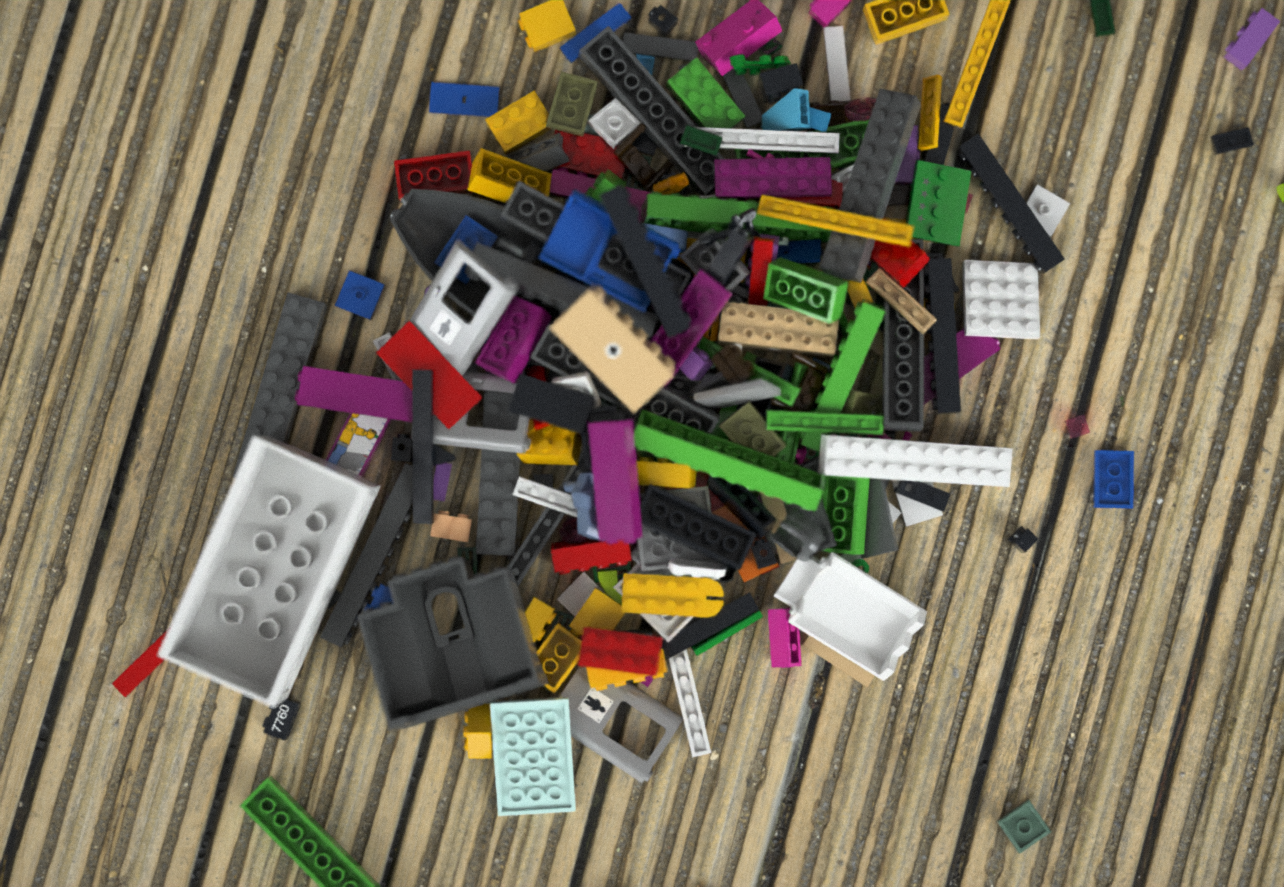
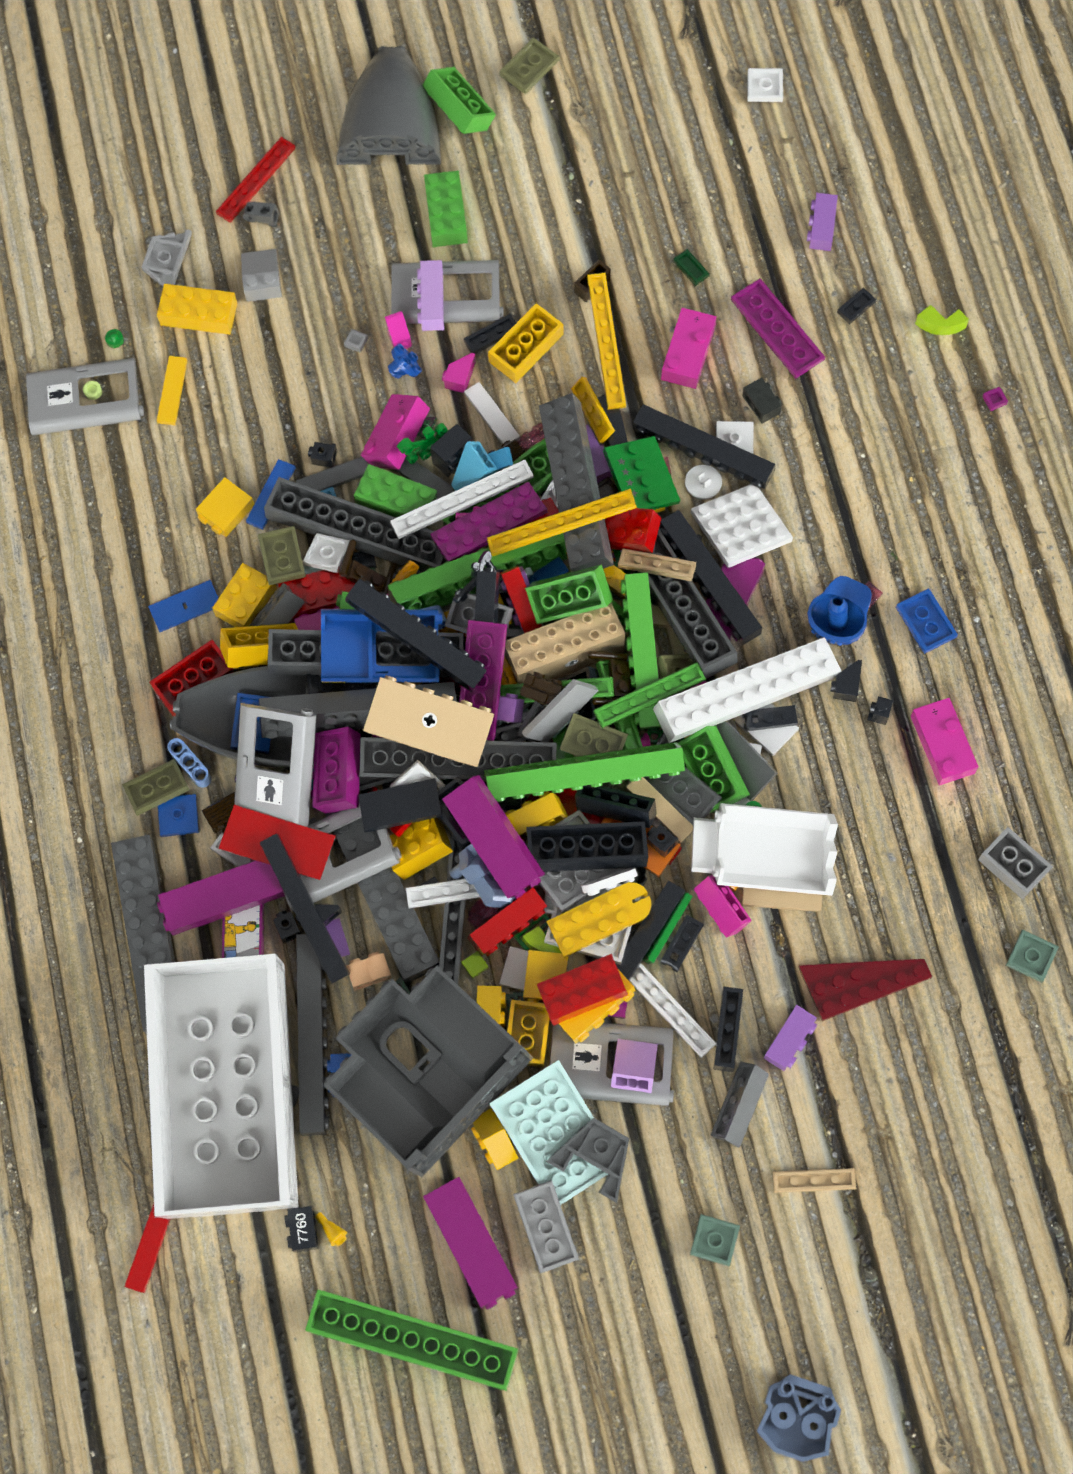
camera: 20 degrees left, 15 degrees down
dark green tile [680,125,723,156] -> none
dark grey piece [770,508,826,562] -> none
none -> olive plate [122,759,190,816]
none -> light blue beam [168,738,211,788]
none -> dark brown brick [201,792,235,834]
none -> yellow cone [315,1212,347,1246]
none -> magenta brick [423,1177,518,1310]
none -> lime tile [461,951,489,979]
none -> light grey tile [513,1180,579,1274]
none -> dark grey wing [546,1118,629,1203]
none -> lavender brick [611,1039,658,1093]
none -> black plate [660,915,704,972]
none -> dark pink brick [661,308,717,389]
none -> white piece [685,465,722,500]
none -> panel [711,1061,769,1148]
none -> black brick [713,986,744,1072]
none -> magenta plate [731,278,825,379]
none -> pearl dark grey brick [742,377,782,424]
none -> medium lavender brick [764,1005,817,1071]
none -> dark red wing [798,959,932,1021]
none -> blue piece [807,576,872,646]
none -> black slope [830,660,862,702]
none -> dark pink brick [911,697,979,786]
none -> light grey brick [978,827,1053,900]

